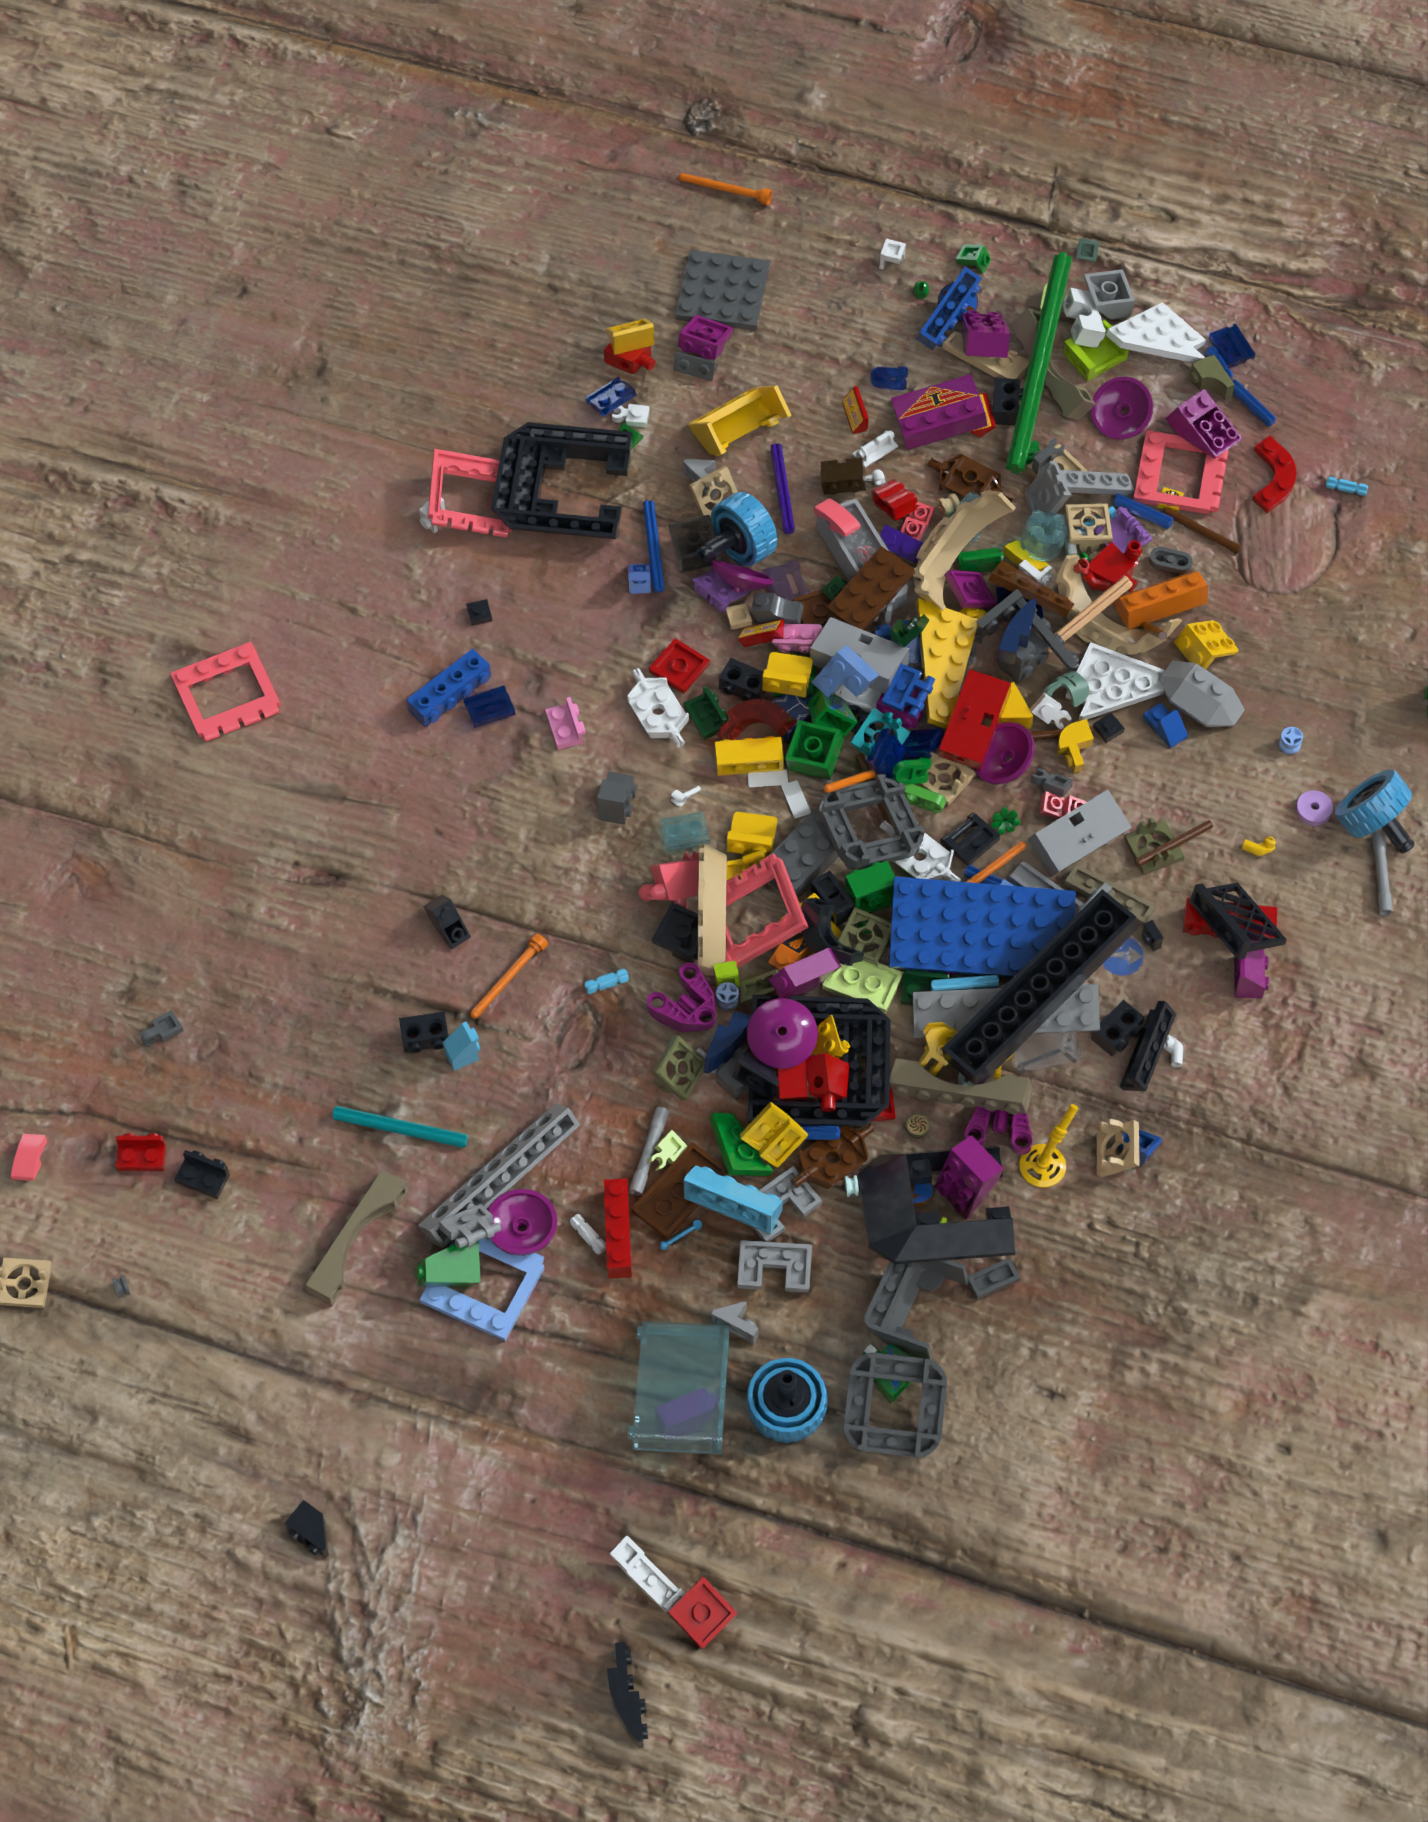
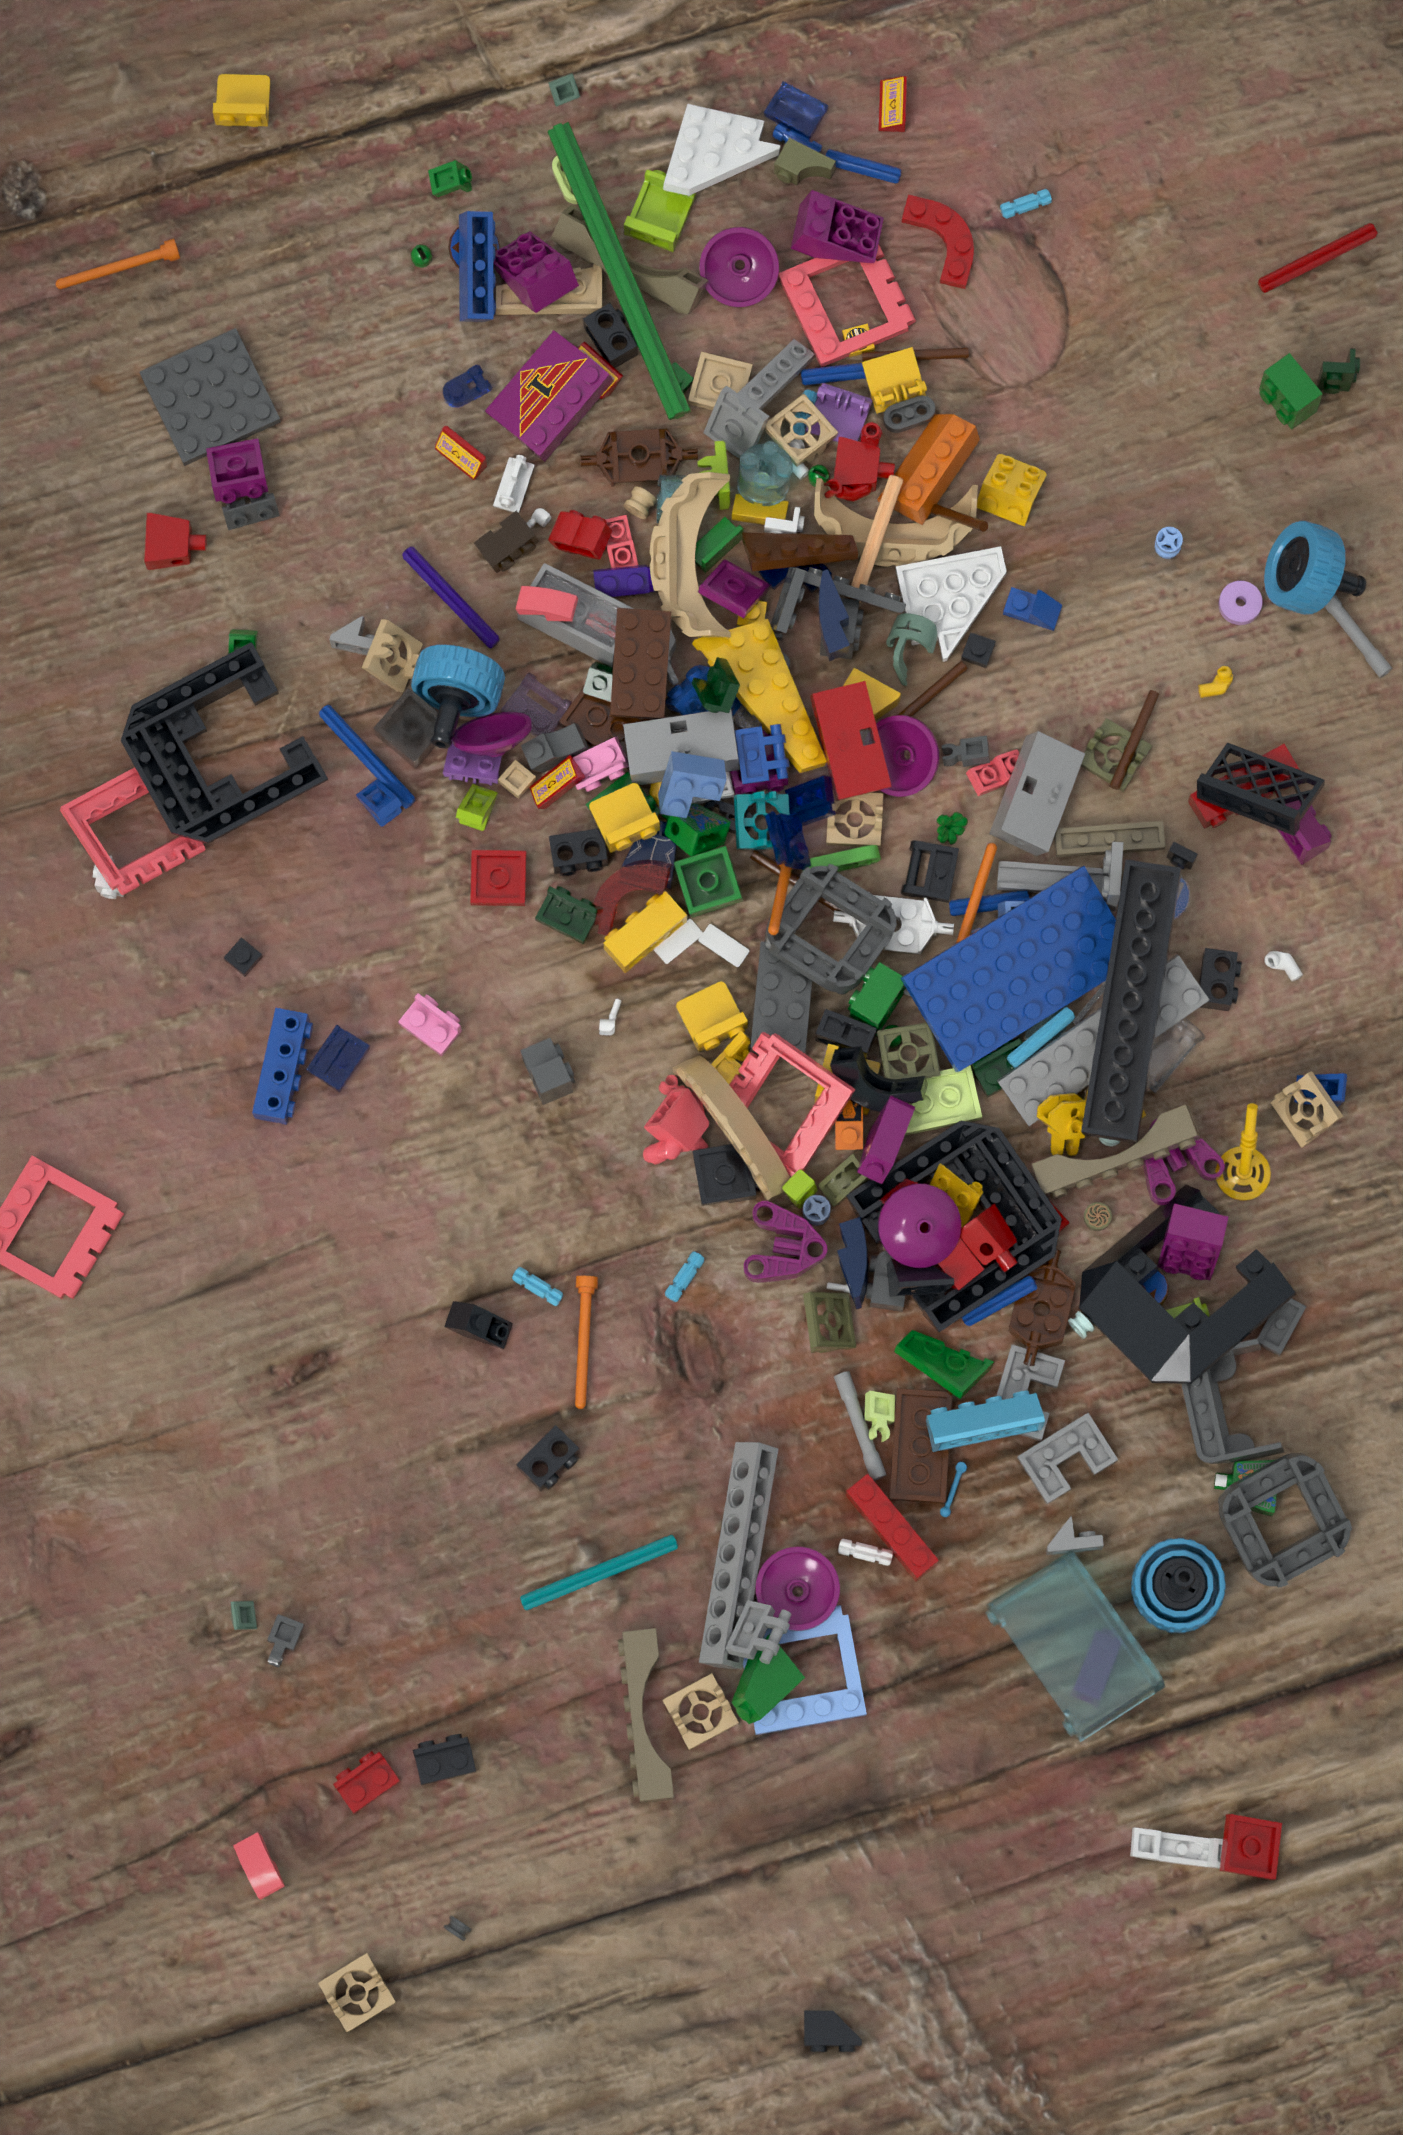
camera: 35 degrees left, 15 degrees up
medium azure slope [443,1021,481,1071] -> none
clear blue plate [585,377,637,416] -> none
yellow slope [606,318,655,355] -> none
black slope [607,1642,648,1748] -> none
white plate [612,404,650,428] -> none
white plate [627,668,689,747] -> none
clear light blue plate [660,812,710,852] -> none
yellow windscreen [688,385,792,457] -> none
yellow slope [740,1102,808,1168] -> none
white panel [879,239,906,270] -> none
green plate [892,757,932,784] -> none
white plate [1030,693,1071,729] -> none
dark grey plate [1032,438,1065,475] -> none
yellow brick [1057,719,1094,773] -> none
white arch [1062,288,1105,348] -> none
light grey slope [1083,269,1135,319] -> none
black fence [1120,1001,1176,1091] -> none
light grey wedge [1160,661,1245,727] -> none
none -> yellow bracket [213,74,270,127]
none -> sand green slope [231,1601,257,1630]
none -> lime slope [455,784,498,831]
none -> medium azure axle [512,1267,563,1306]
none -> tan piece [663,1673,739,1750]
none -> lime piece [697,441,730,510]
none -> yellow hinge [862,347,927,414]
none -> slope [879,76,907,132]

